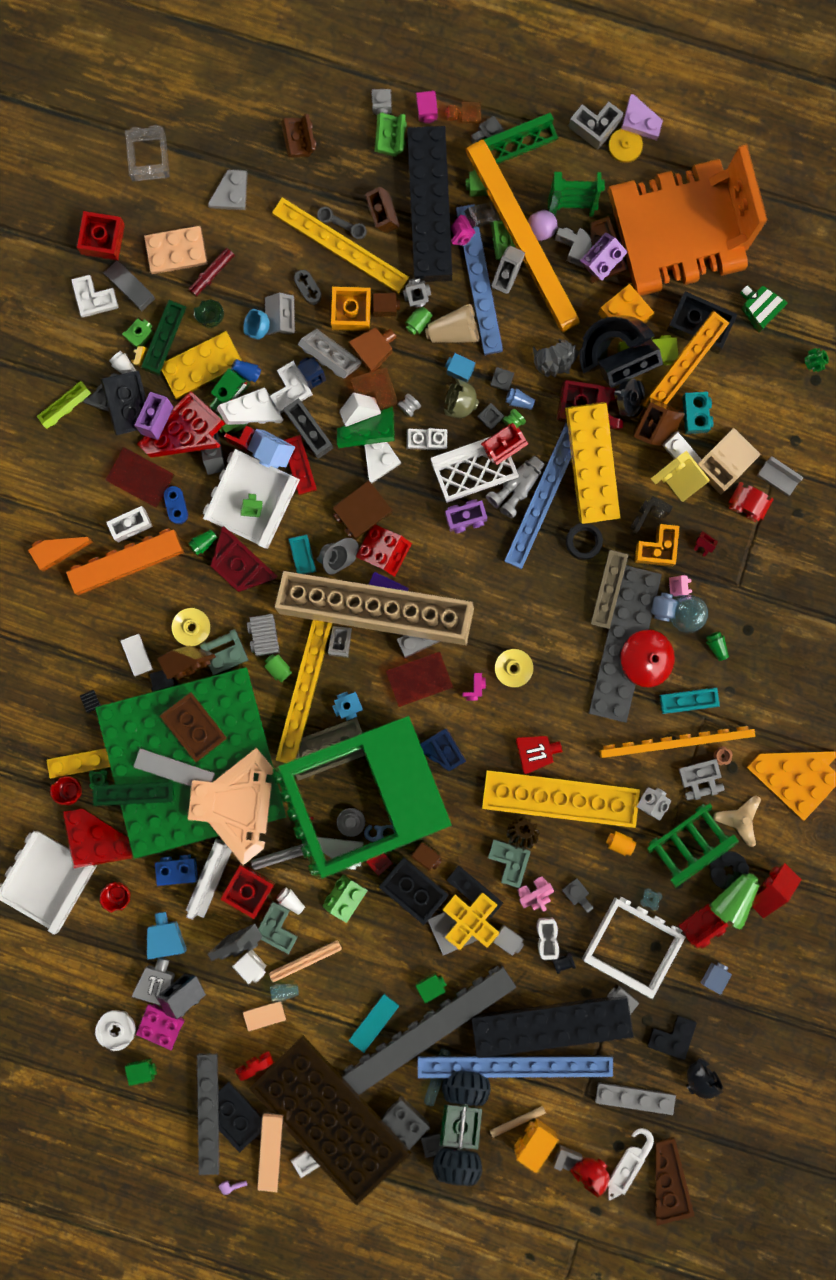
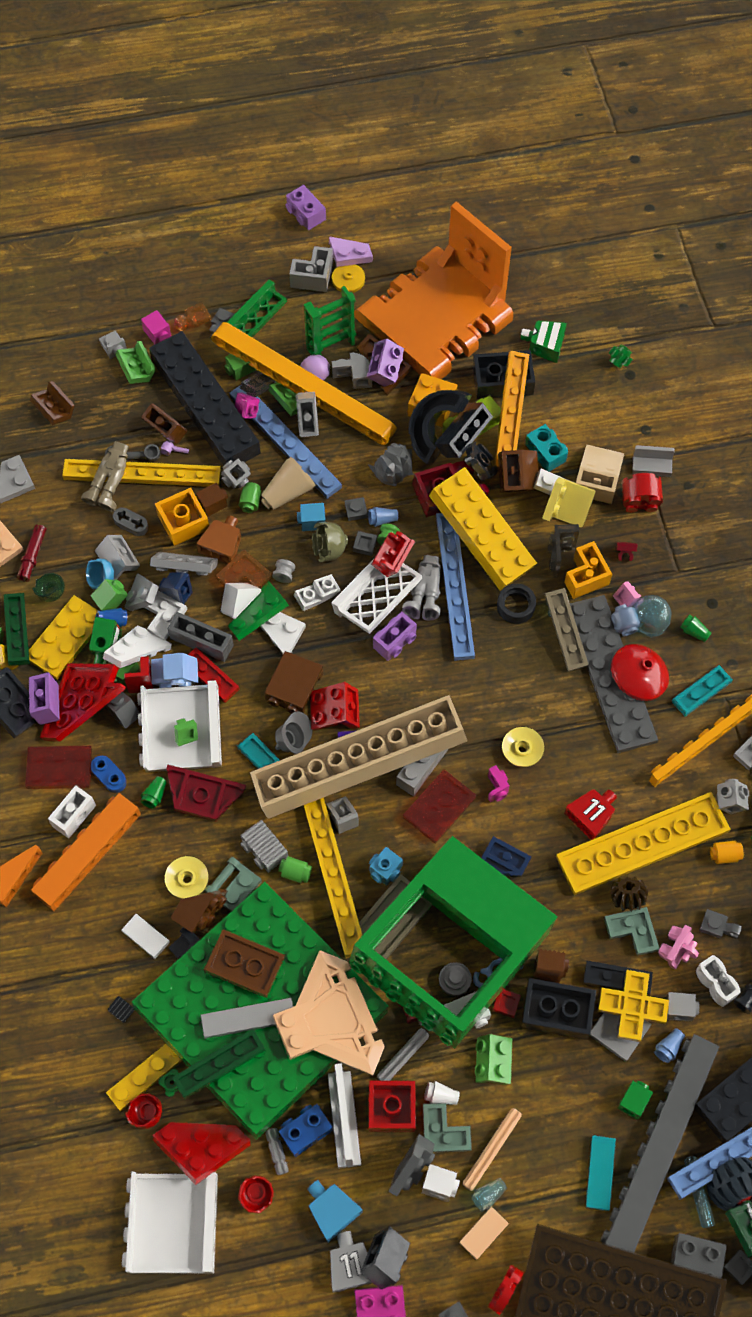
camera: 30 degrees left, 20 degrees down
none -> dark tan piece [81,441,129,512]
none -> bright green brick [91,579,128,611]
none -> light grey wing [124,574,159,611]
none -> lavender hand [161,441,189,456]
none -> light grey axle [265,1128,289,1175]
none -> medium lavender brick [286,185,326,230]
none -> medium blue cone [654,1029,685,1063]

